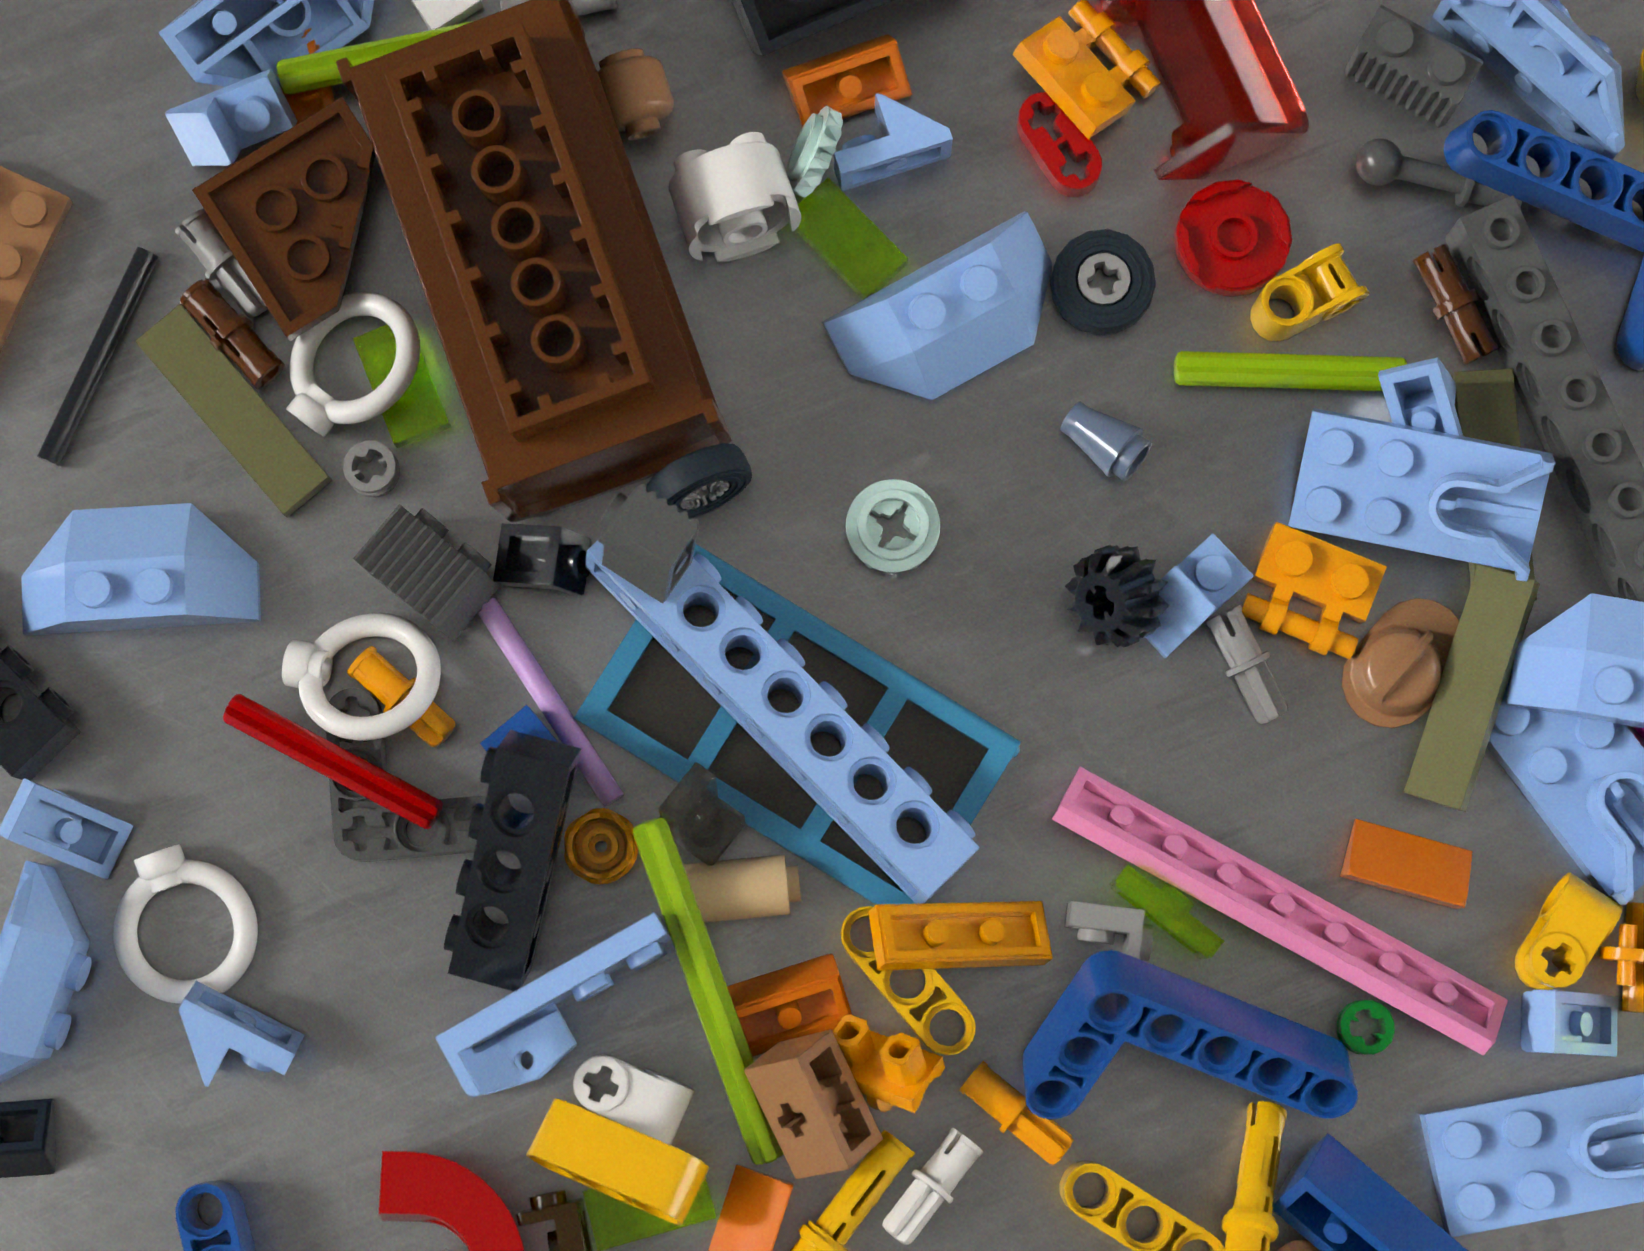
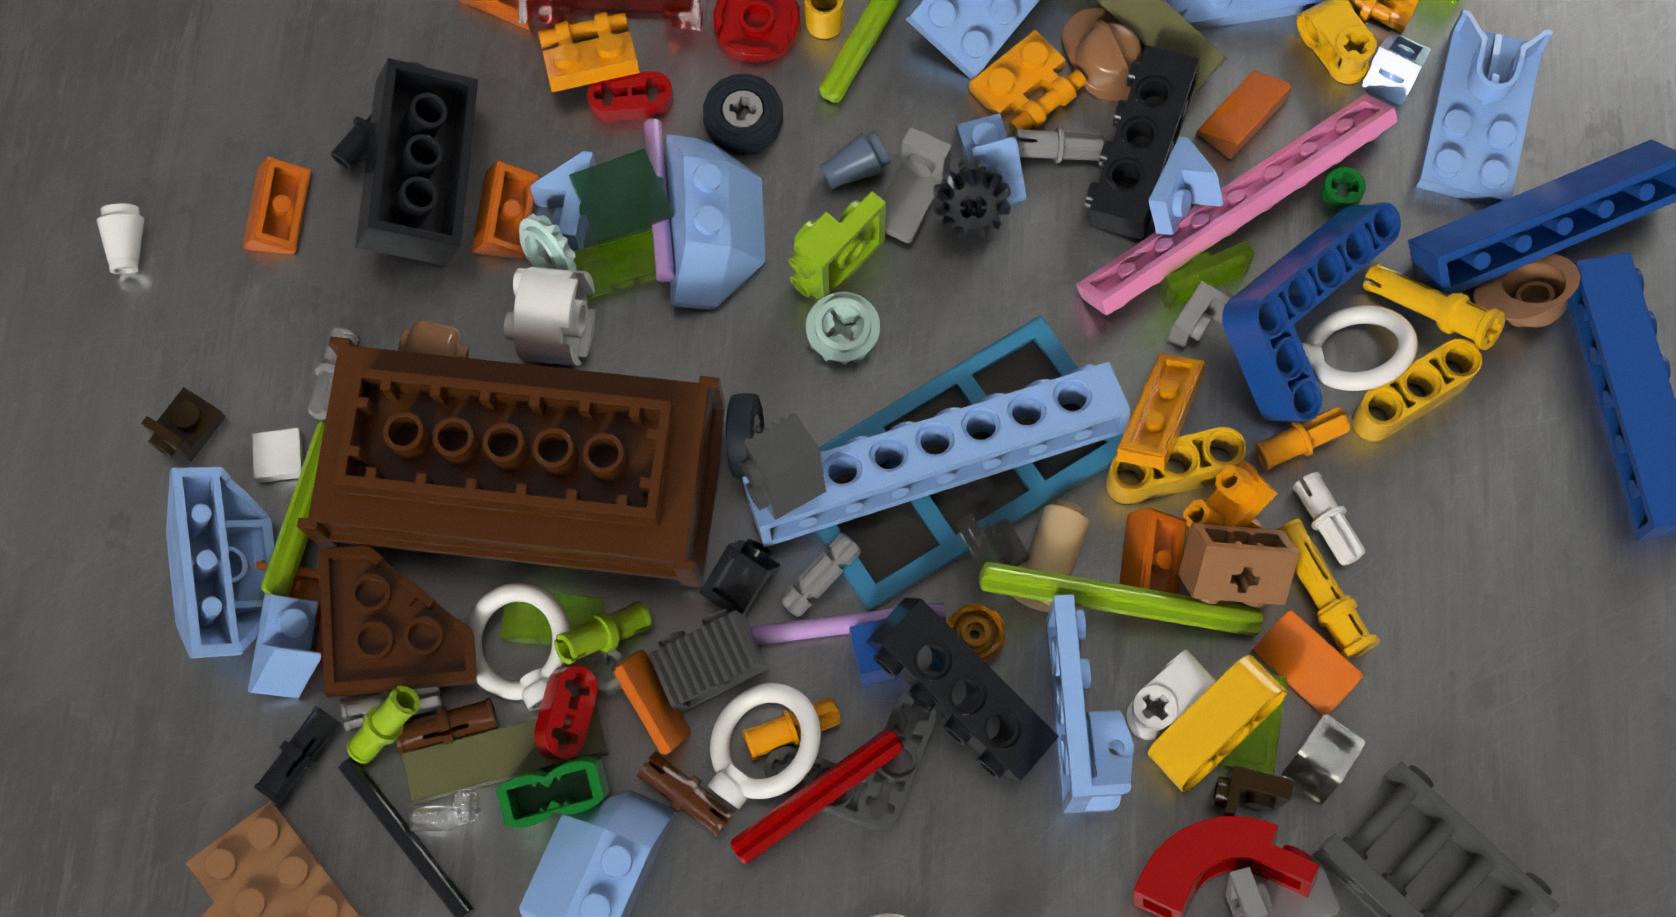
camera: 65 degrees left, 10 degrees down
none -> black pin [254,705,341,806]
none -> lime pin [346,686,421,764]
none -> clear arm [409,789,481,831]
none -> green brick [496,755,610,828]
none -> red beam [534,665,598,759]
none -> lime pin [554,601,652,664]
none -> clear green piece [569,149,674,244]
none -> orange slope [611,650,691,755]
none -> reddish brown pin [637,751,736,837]
none -> lavender bar [644,119,675,282]
none -> light grey axle [780,533,861,617]
none -> lime plate [788,191,886,300]
none -> light grey bracket [882,127,952,243]
none -> black brick [1084,45,1199,240]
none -> light blue slope [1148,136,1223,236]
none -> white piece [1301,305,1418,391]

